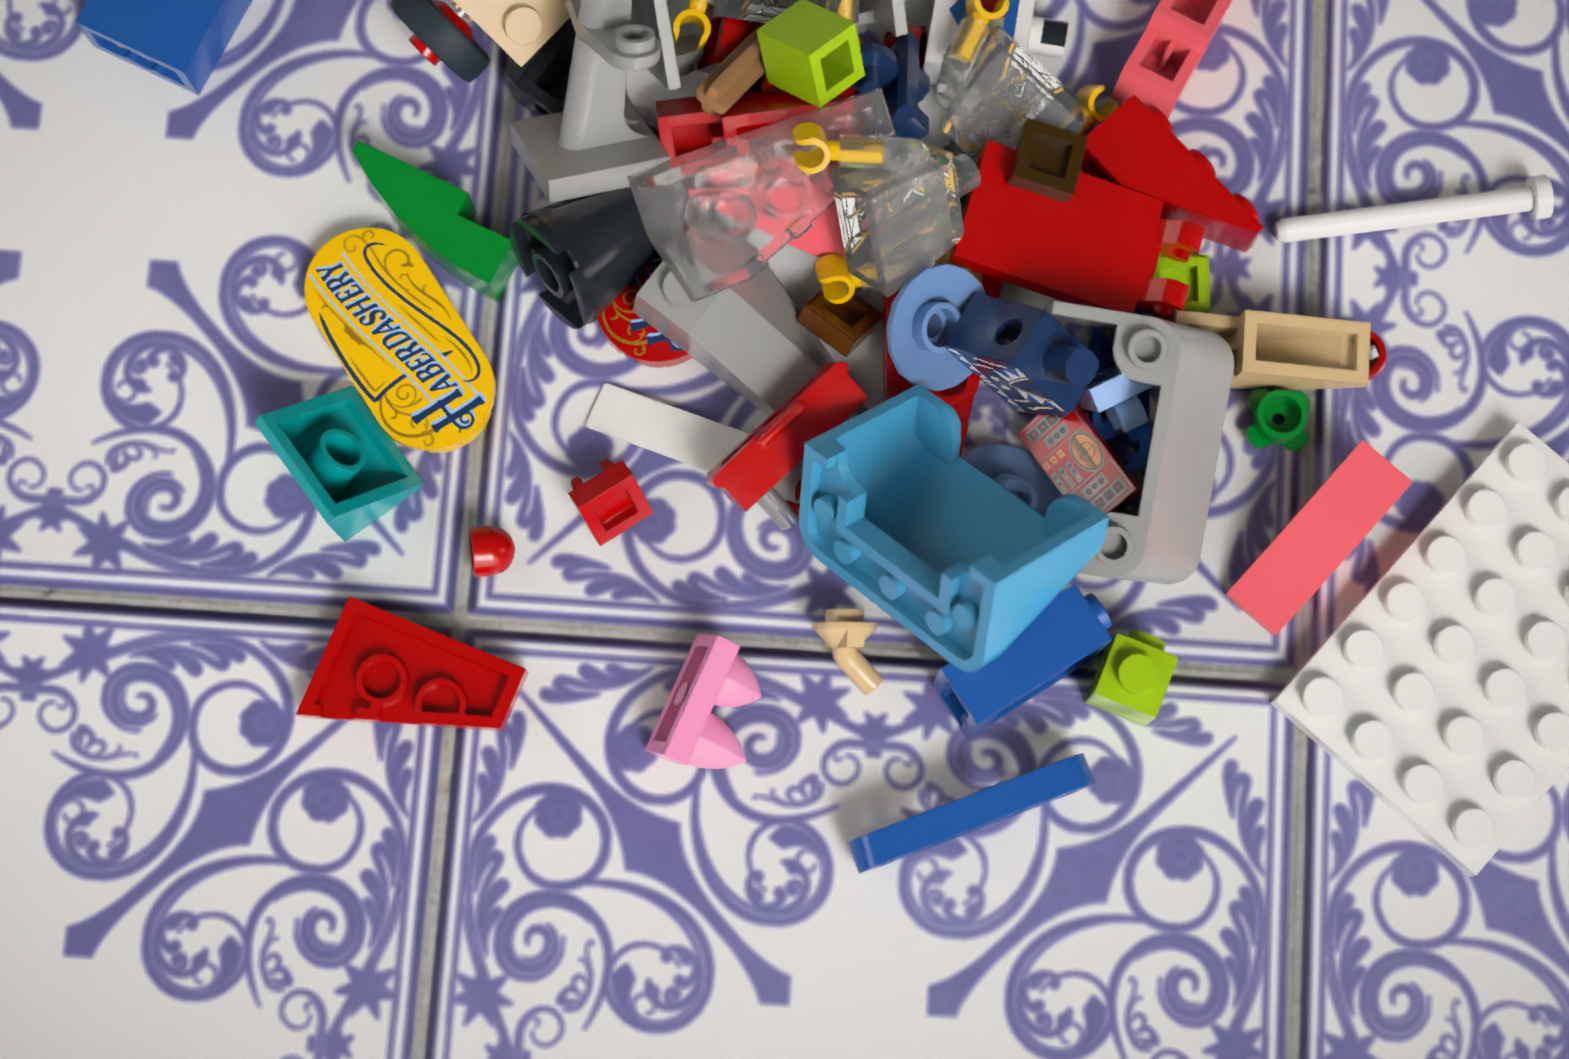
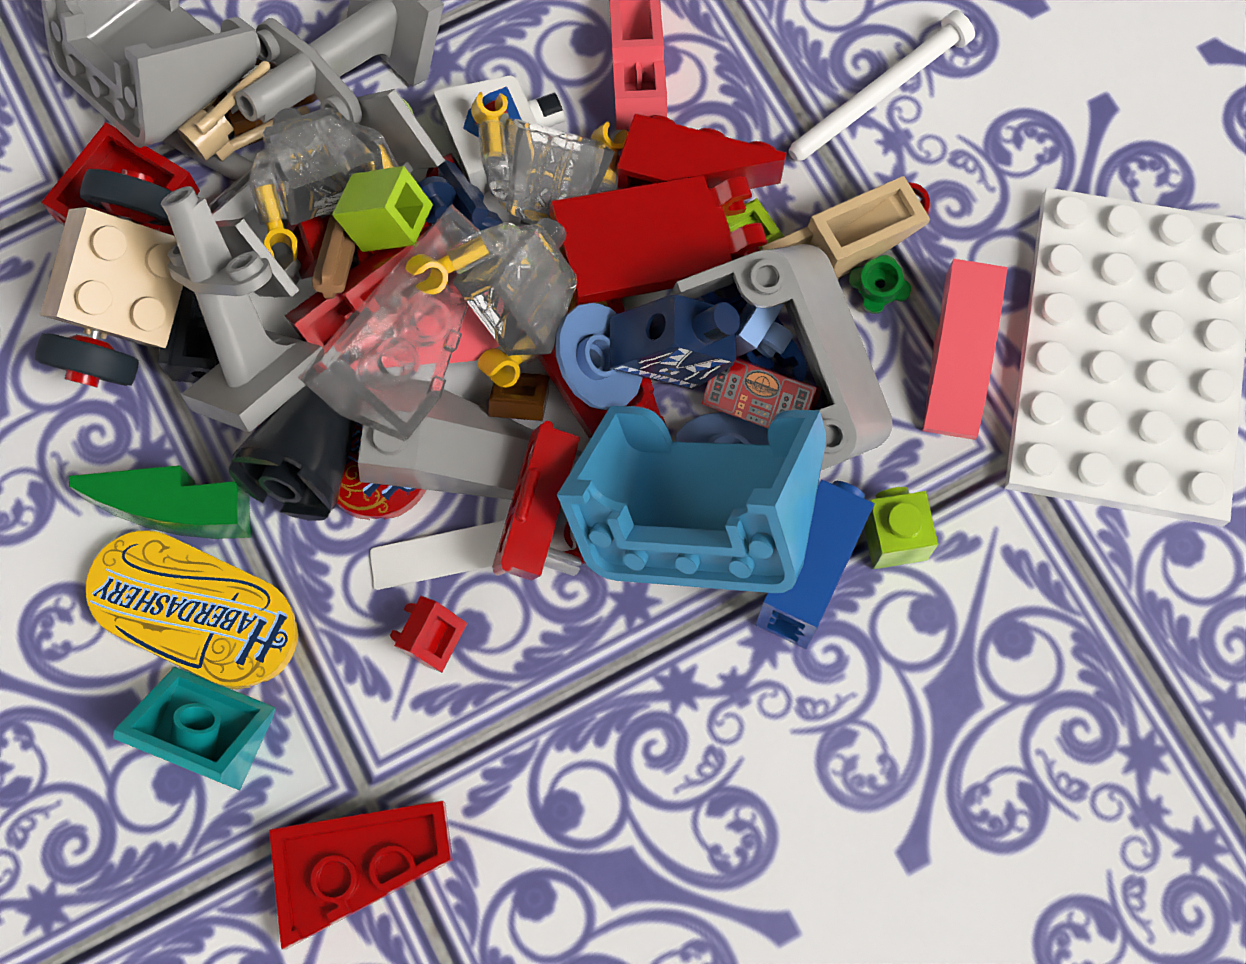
camera: 30 degrees left, 5 degrees down
red hinge [469,525,515,578] -> none
bright pink tile [644,634,761,769] -> none
tan plate [812,609,883,695] -> none
blue beam [847,753,1096,874] -> none
dark brown tile [1007,118,1088,203] -> none

